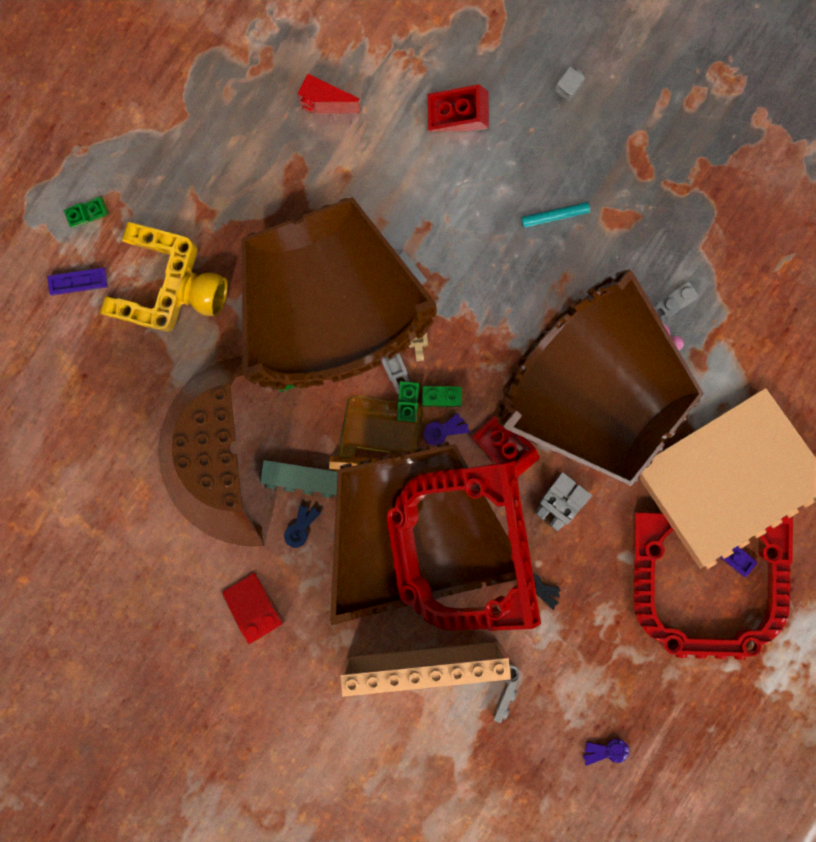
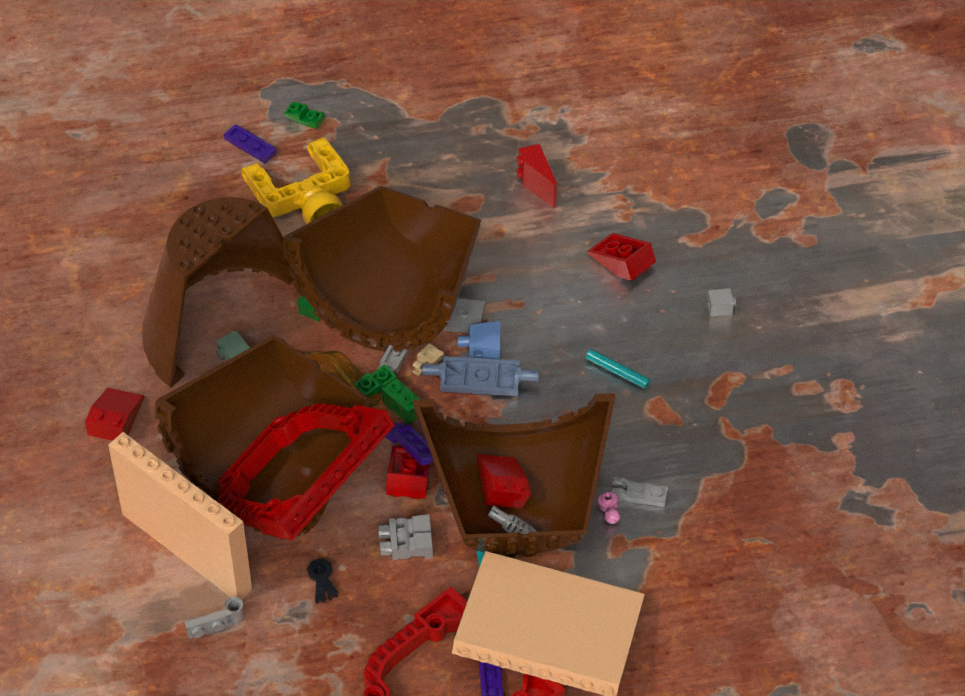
camera: 50 degrees right, 35 degrees down
none -> dark purple plate [392,424,433,466]
none -> sand blue plate [422,356,539,396]
none -> medium blue torso [458,321,500,359]
none -> red slope [476,454,531,508]
none -> light grey hinge [488,505,538,534]

